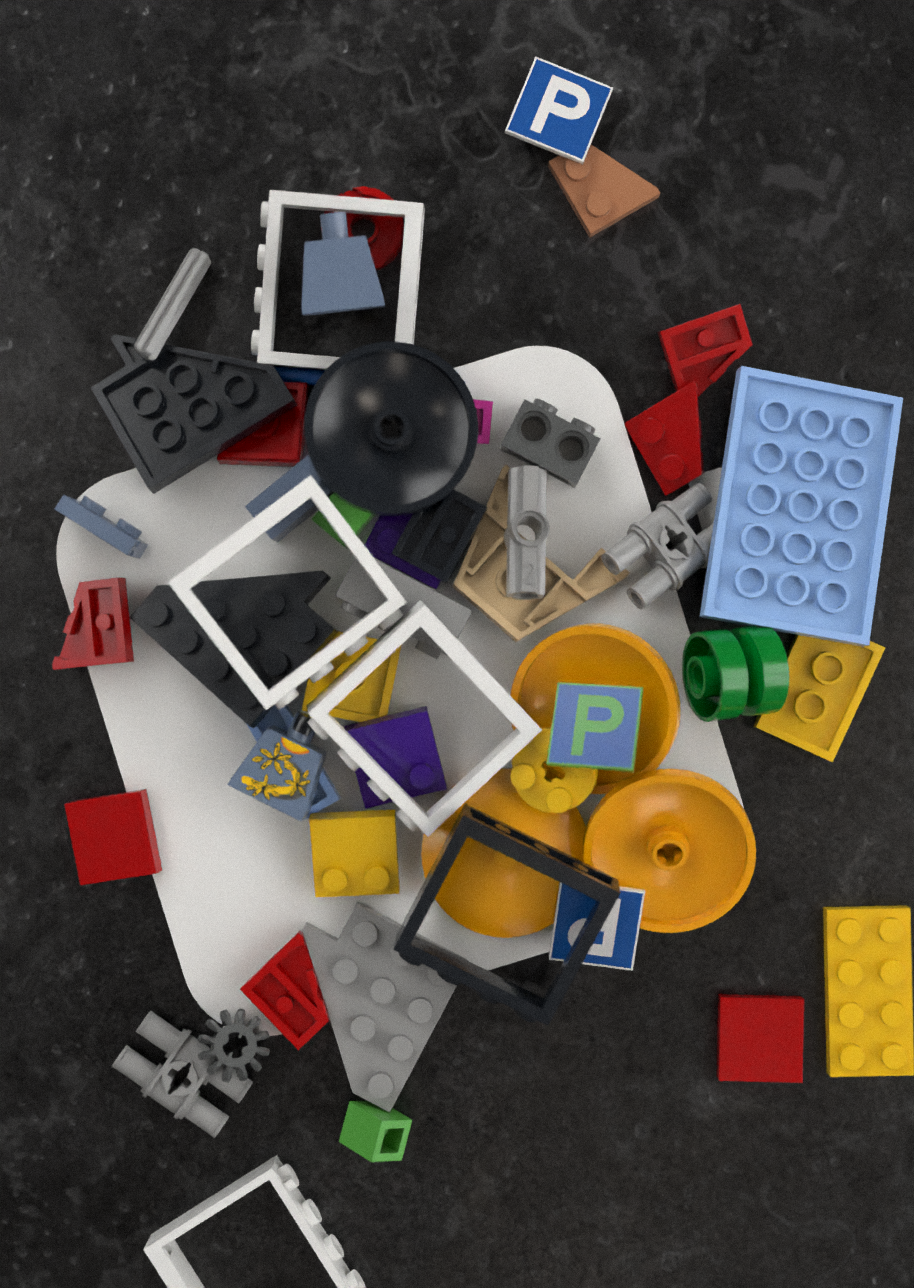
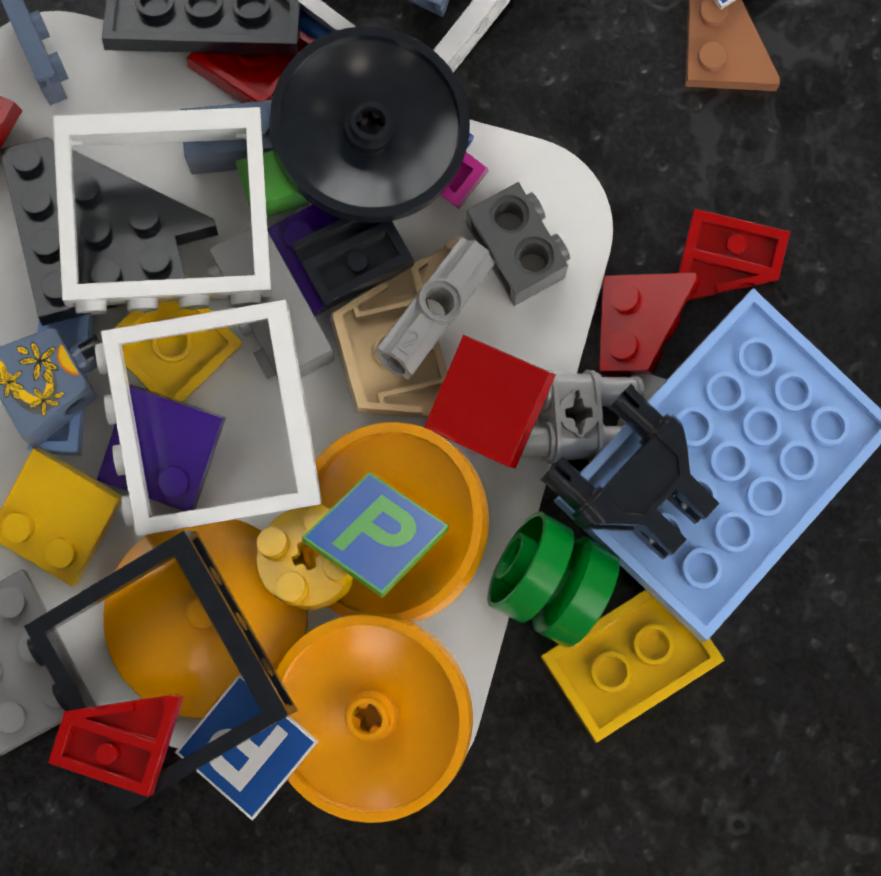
camera: 30 degrees right, 10 degrees down
none -> red wing [48,694,184,797]
none -> red tile [424,334,556,469]
none -> black connector [540,384,719,560]

